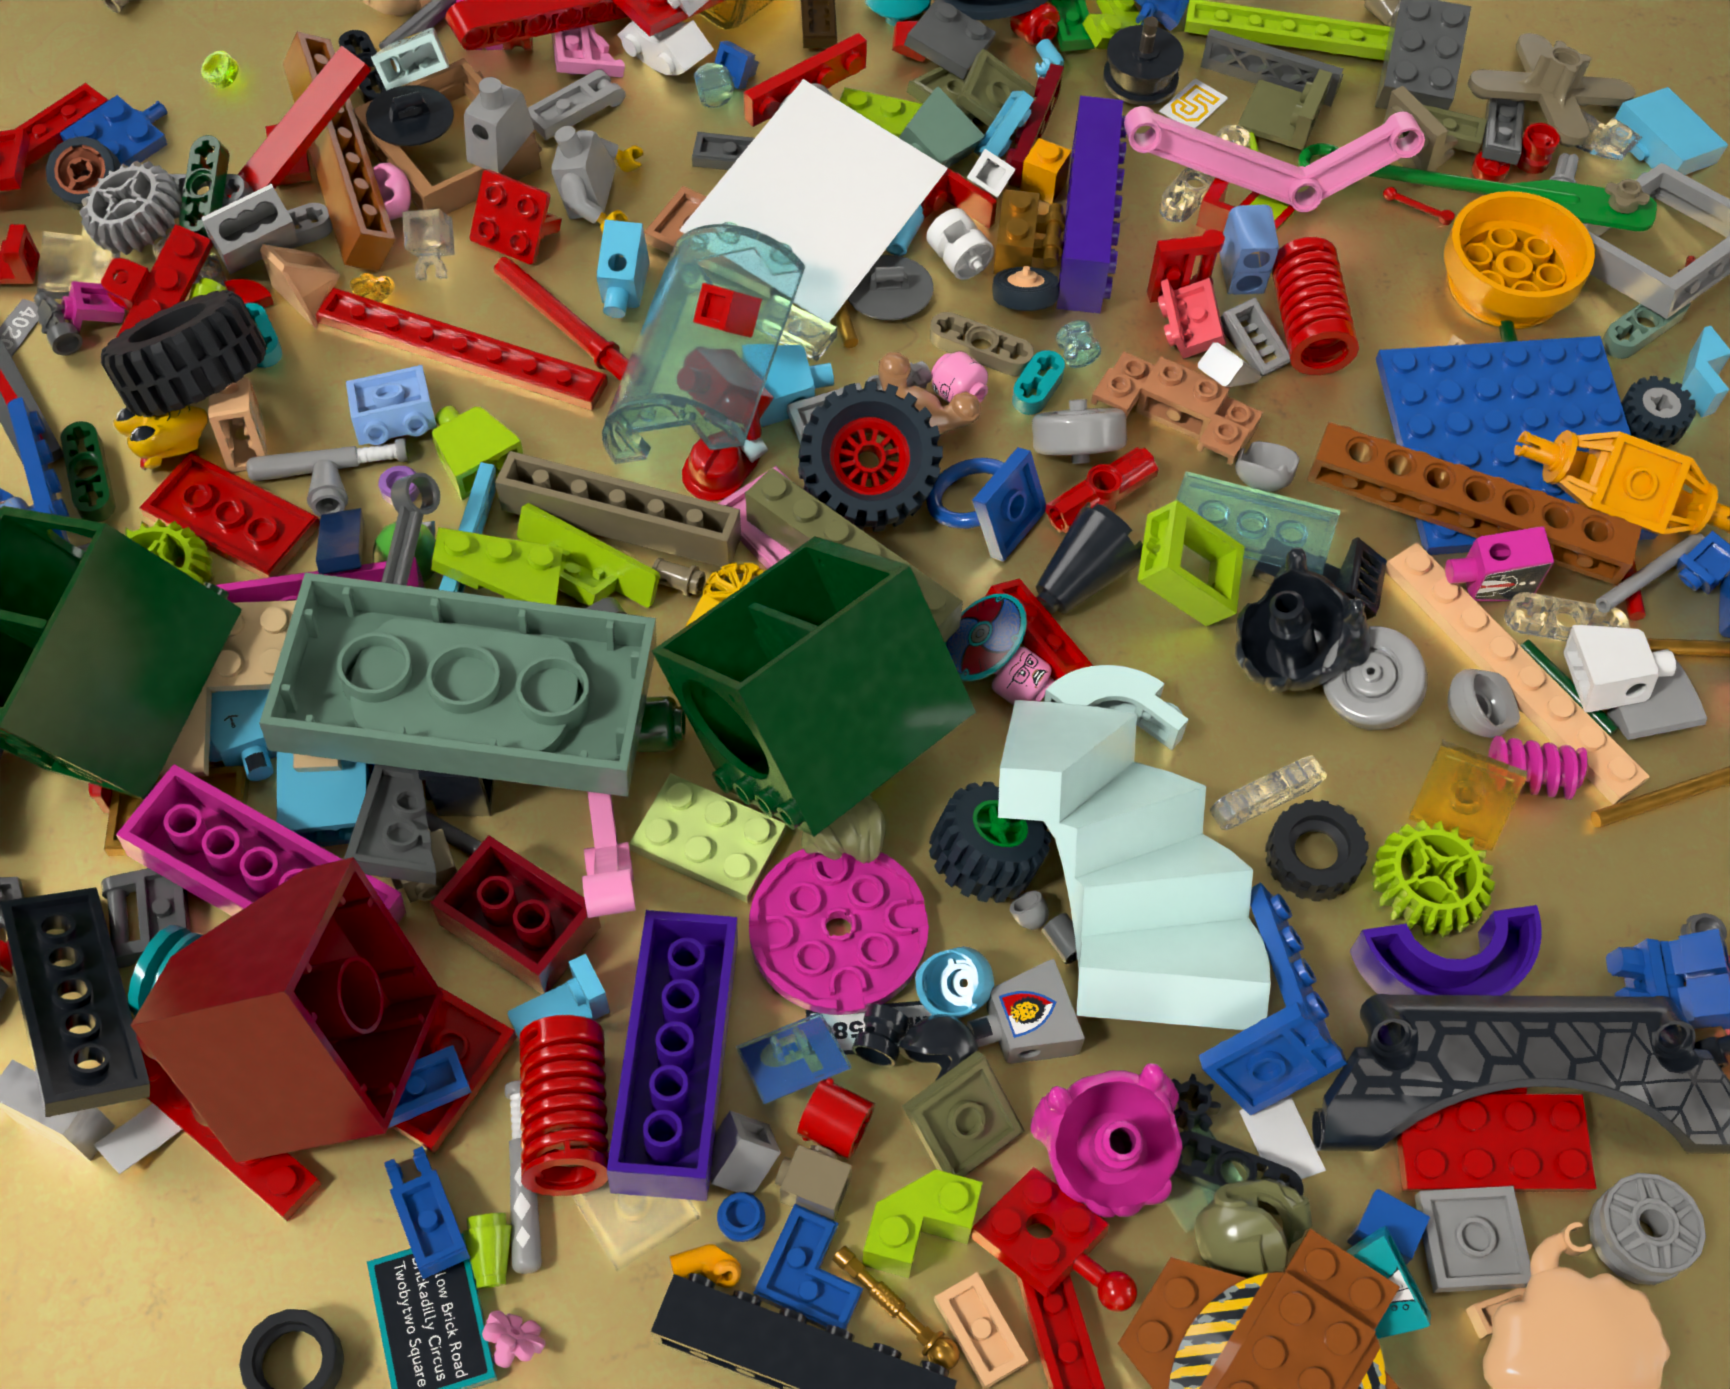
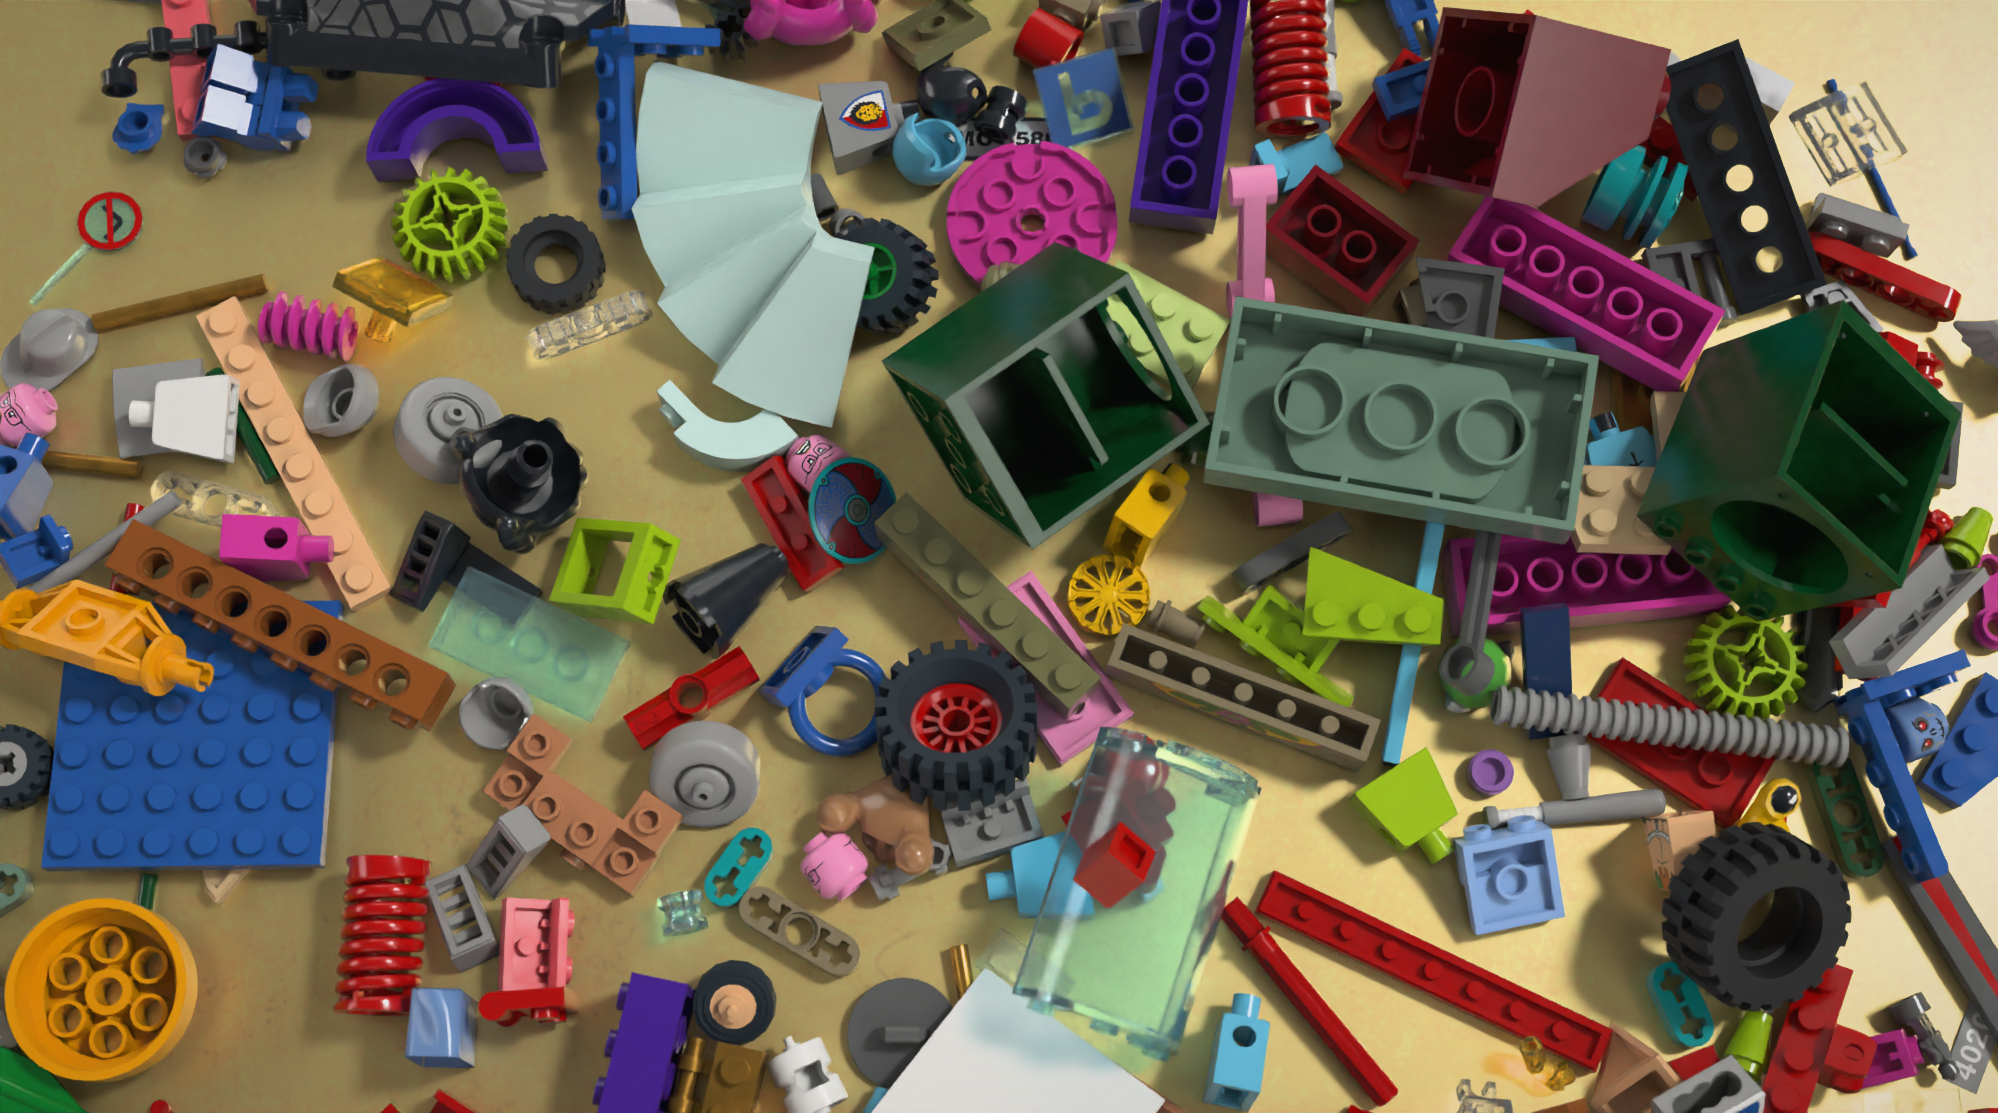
camera: 175 degrees left, 15 degrees up
none -> light grey piece [1490,685,1849,767]

